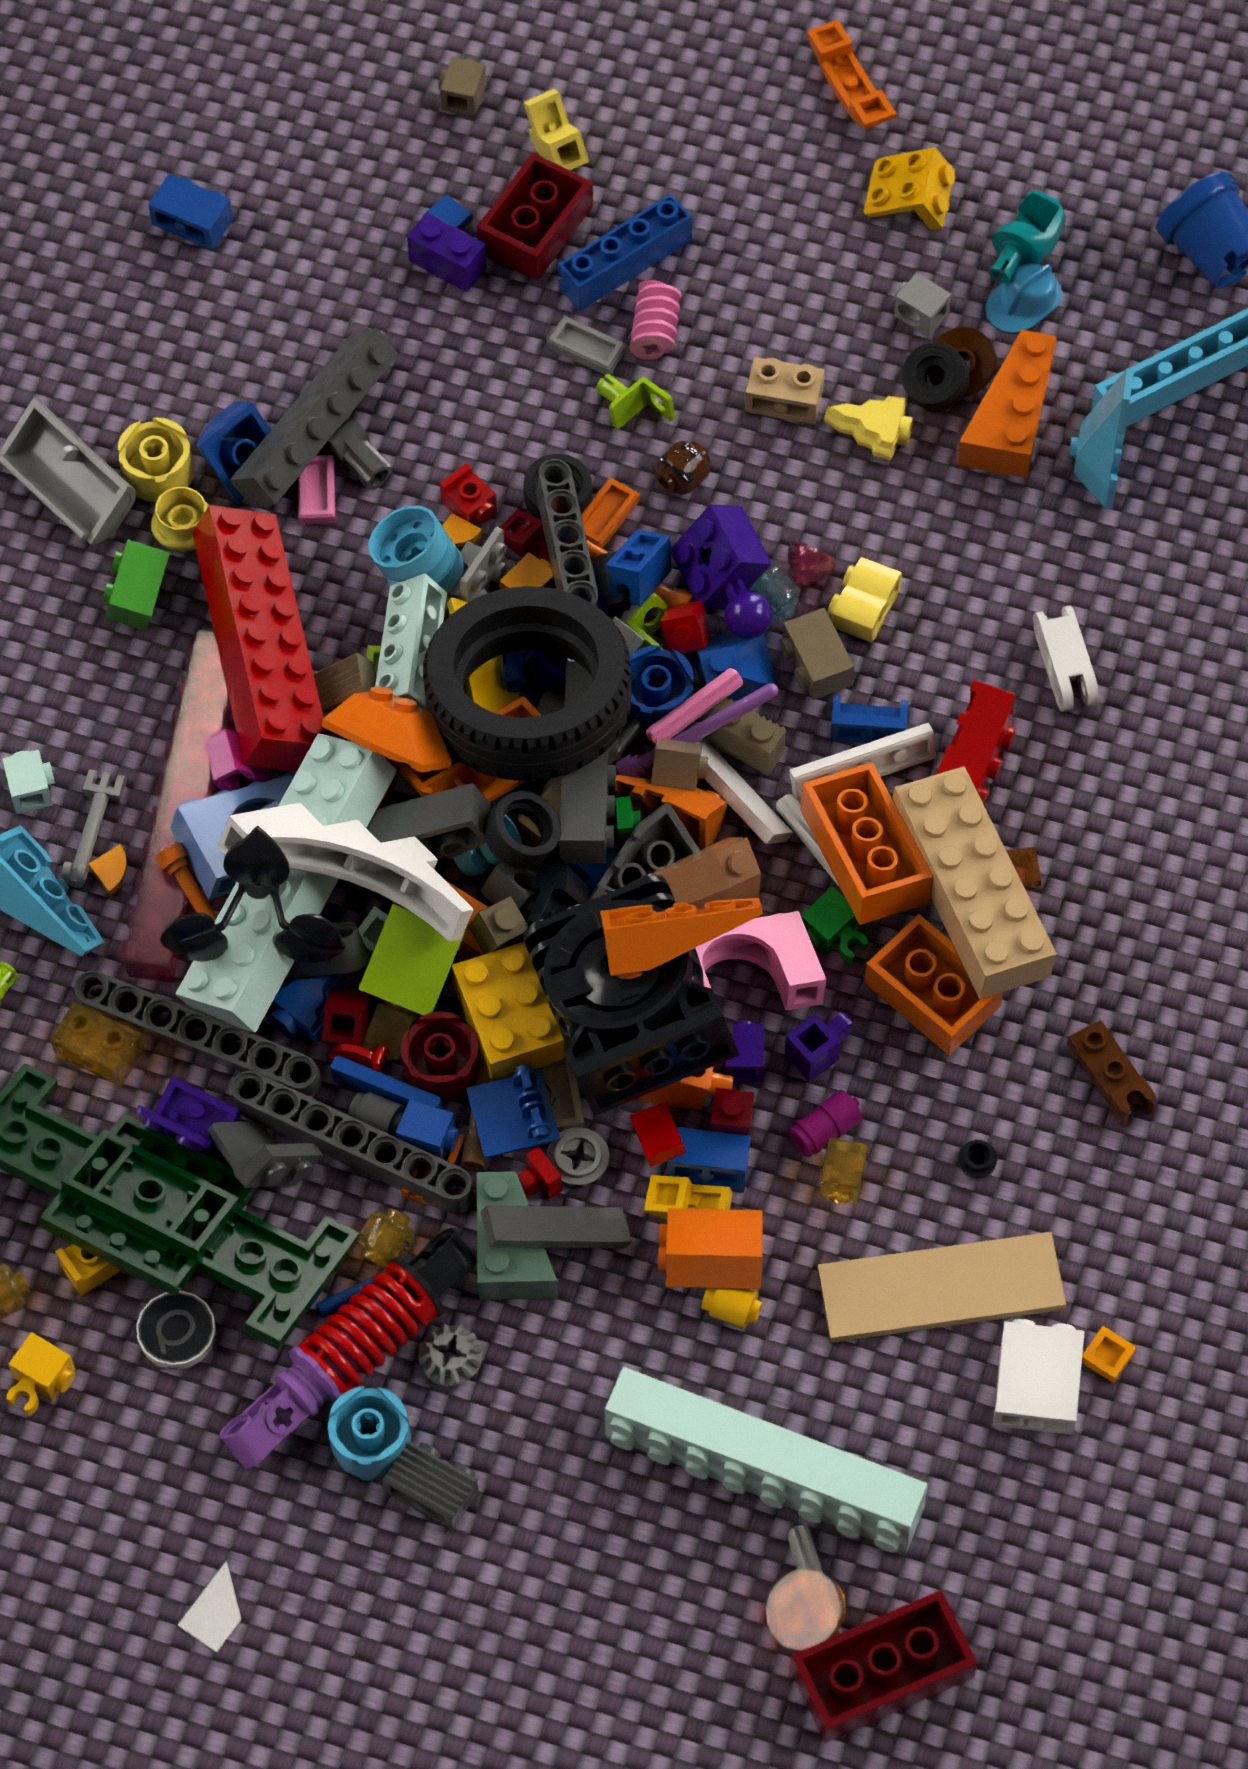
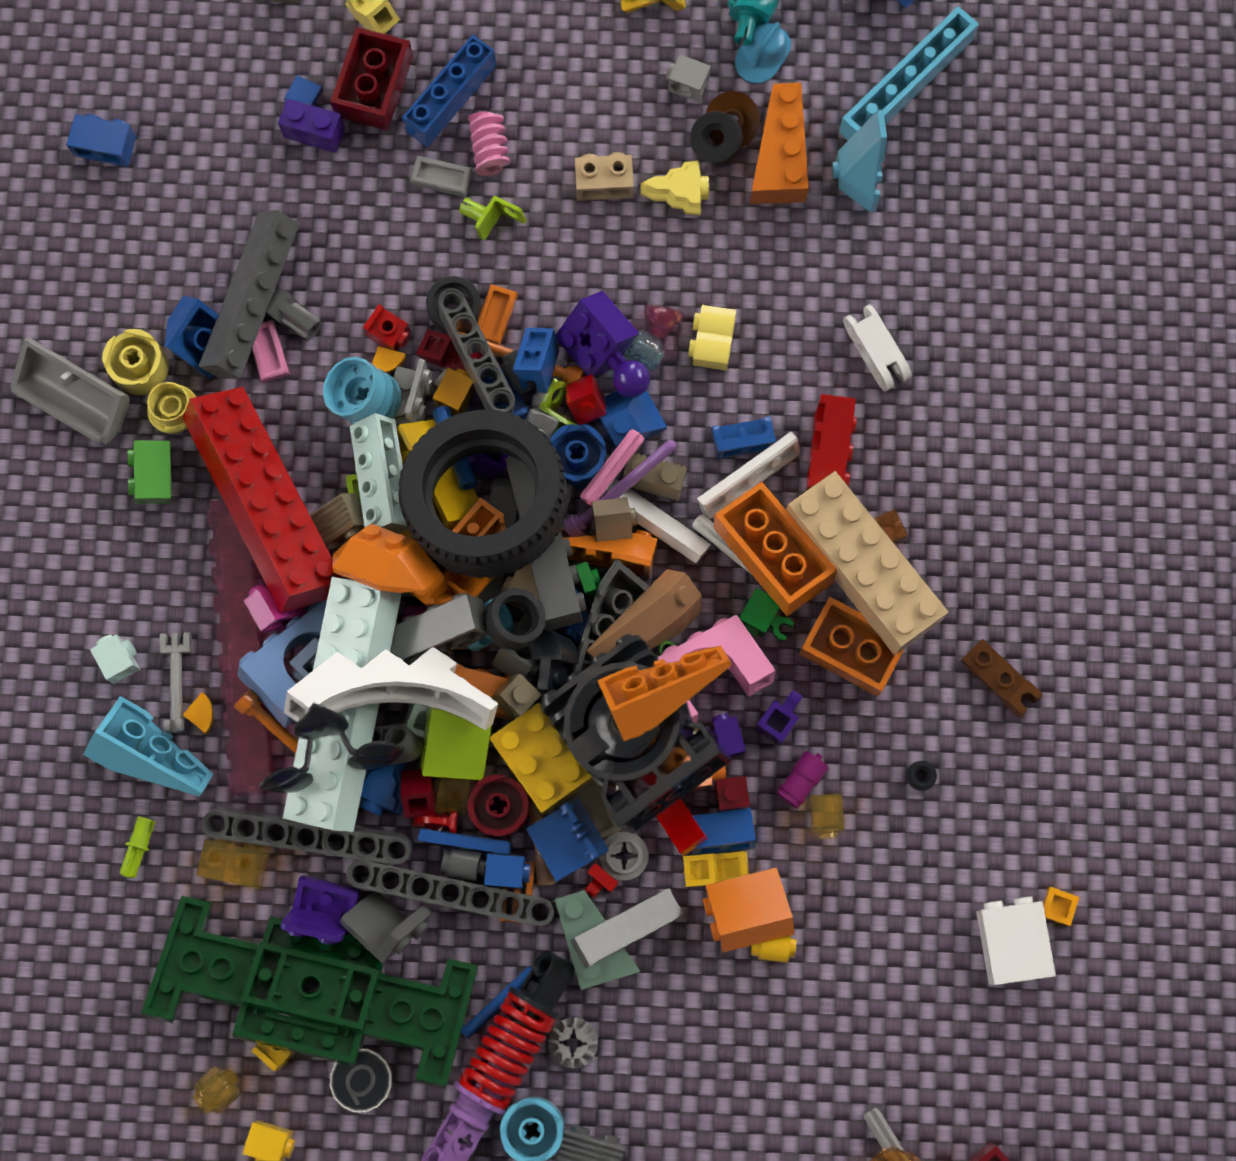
camera: 15 degrees left, 15 degrees up
clear yellow head [357,1208,416,1268] -> none
light aqua brick [605,1367,928,1553] -> none
reddish brown head [657,441,711,495] -> none
dark tan brick [779,608,855,700] -> none
tan tile [817,1232,1066,1343] -> none

